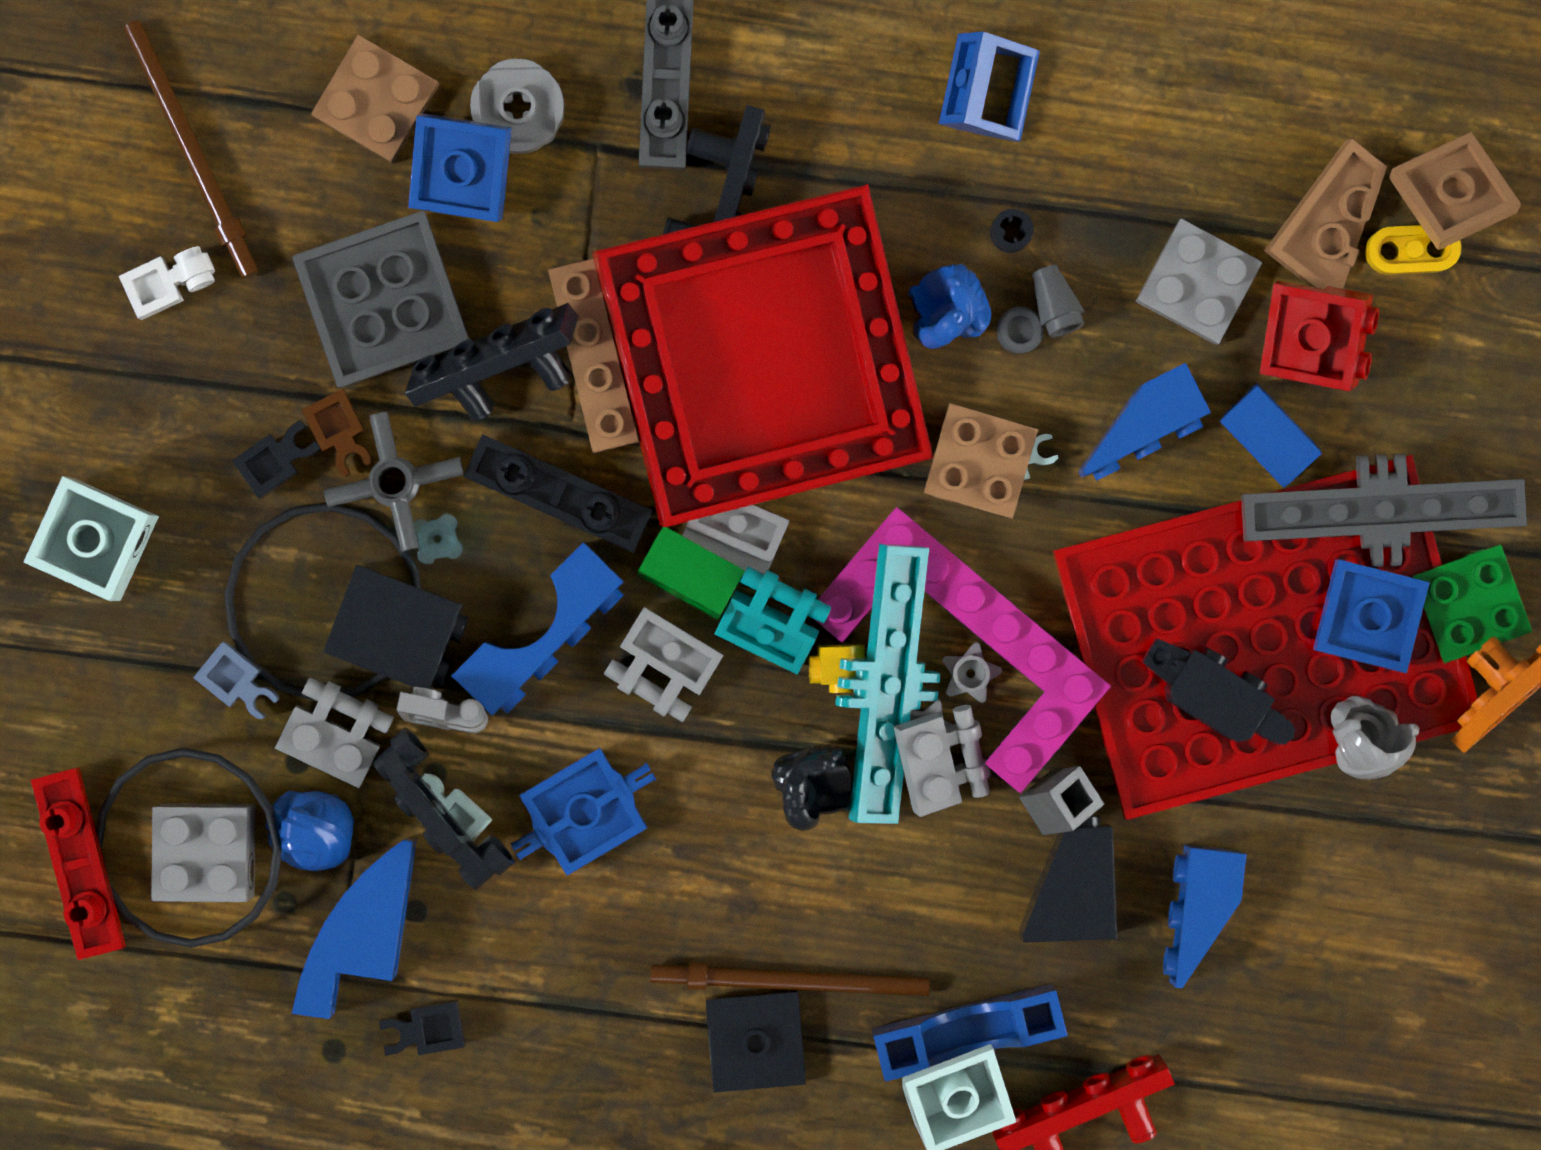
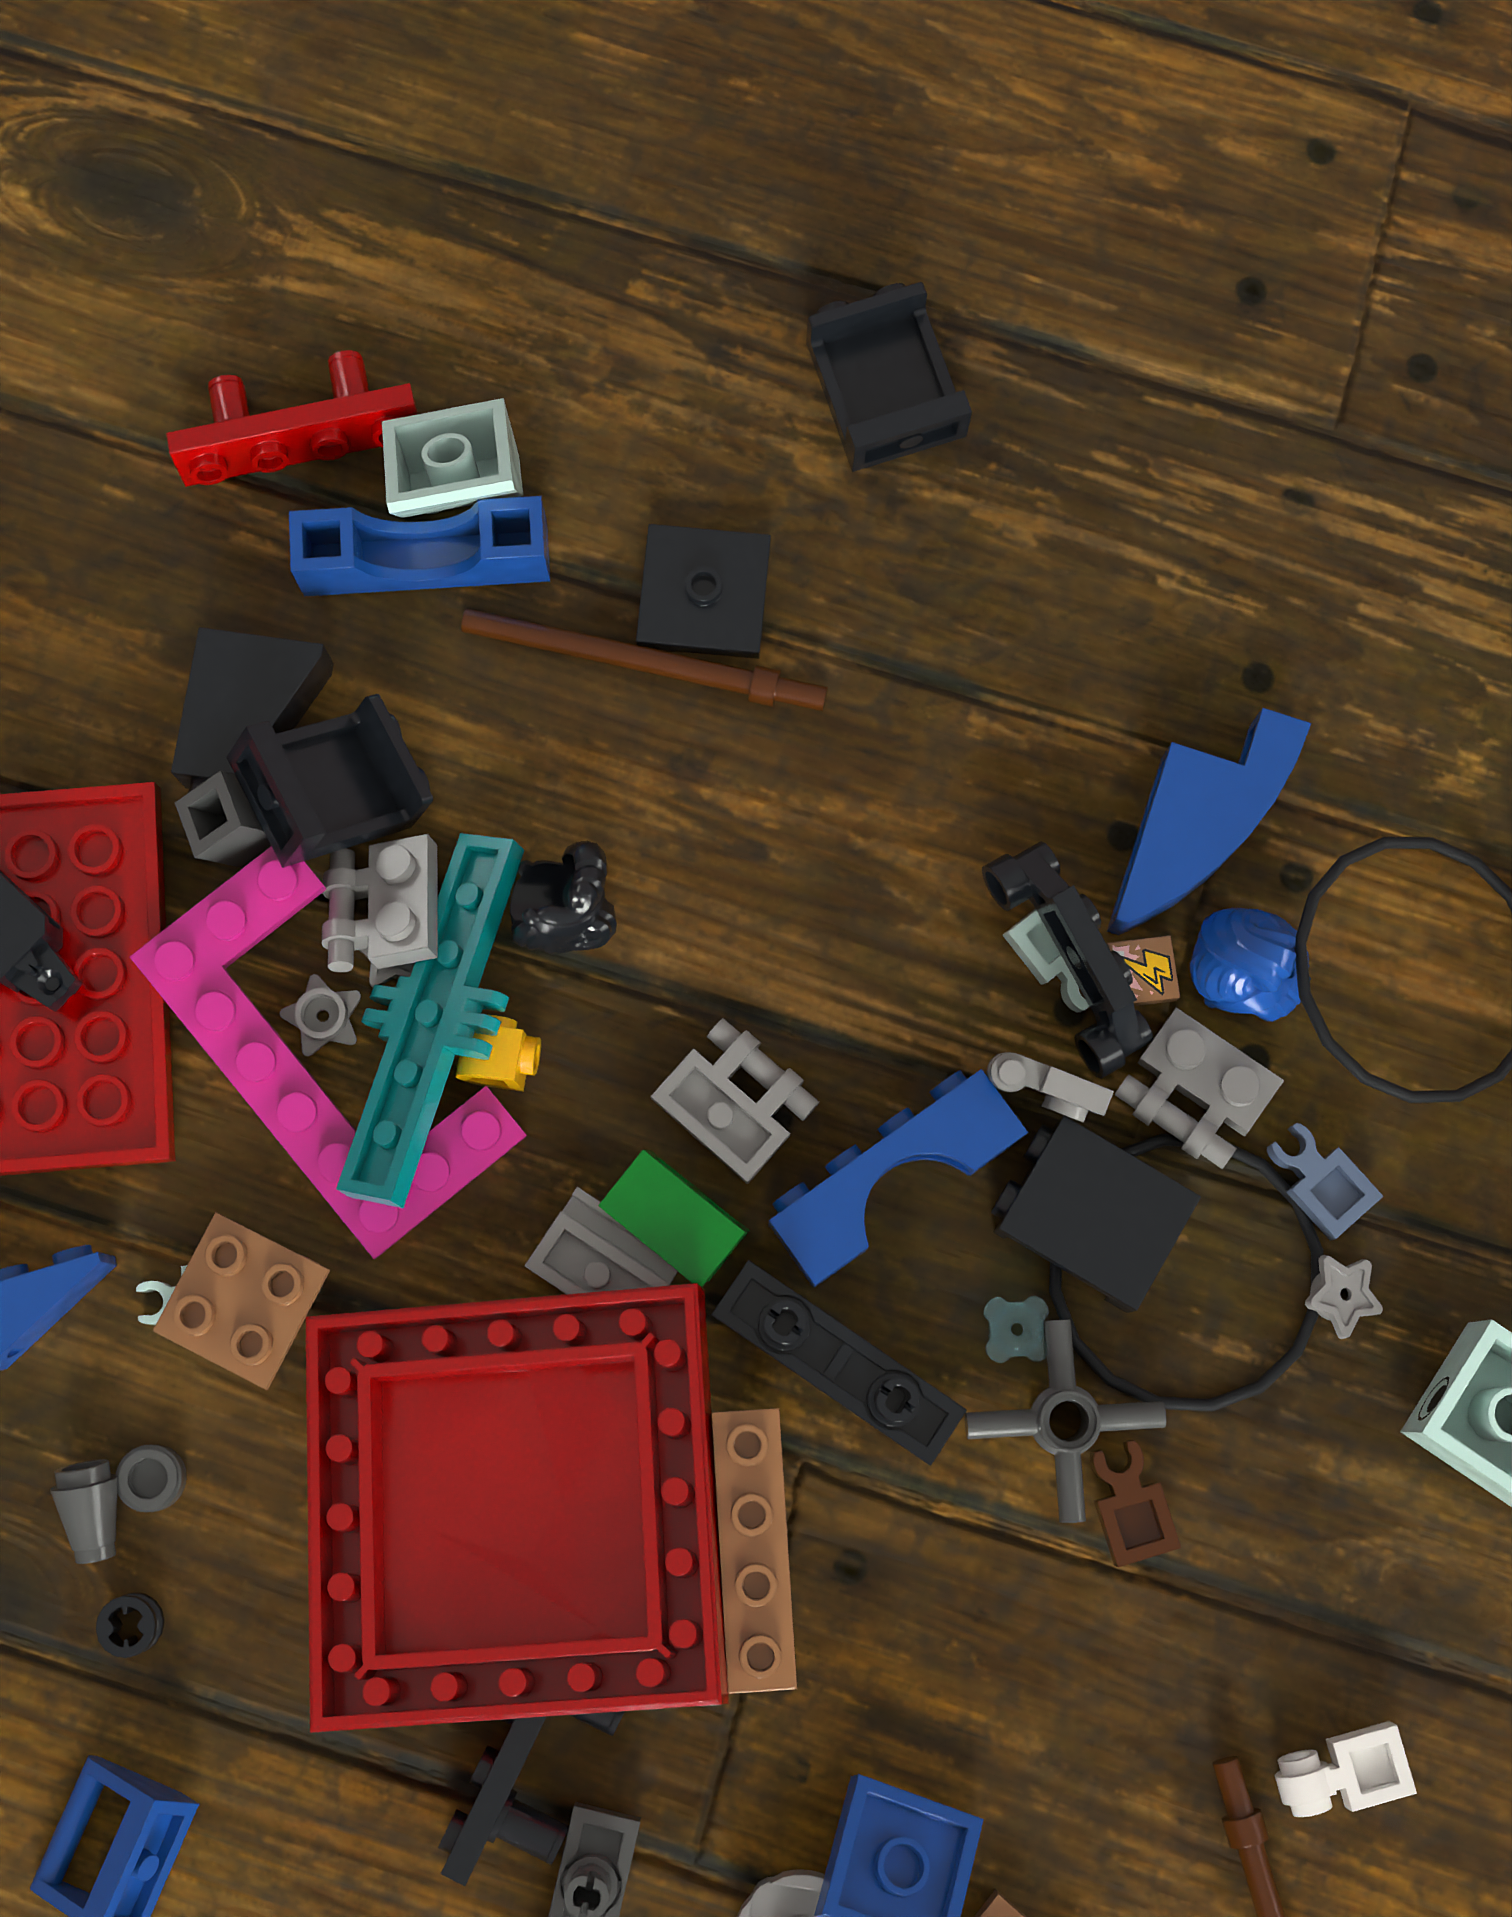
camera: 170 degrees left, 10 degrees down
light grey brick [151,803,255,902] -> none
black plate [232,420,321,499] -> none
dark grey plate [292,210,470,389] -> none
black plate [379,999,466,1056] -> none
black plate [404,302,579,422] -> none
blue plate [510,747,657,875] -> none
teal plate [714,566,832,675] -> none
blue hair [908,263,991,349] -> none
blue slope [1163,844,1247,988] -> none
none -> black panel [226,694,433,868]
none -> tile [1107,936,1180,1006]
none -> light grey plate [1305,1255,1383,1339]

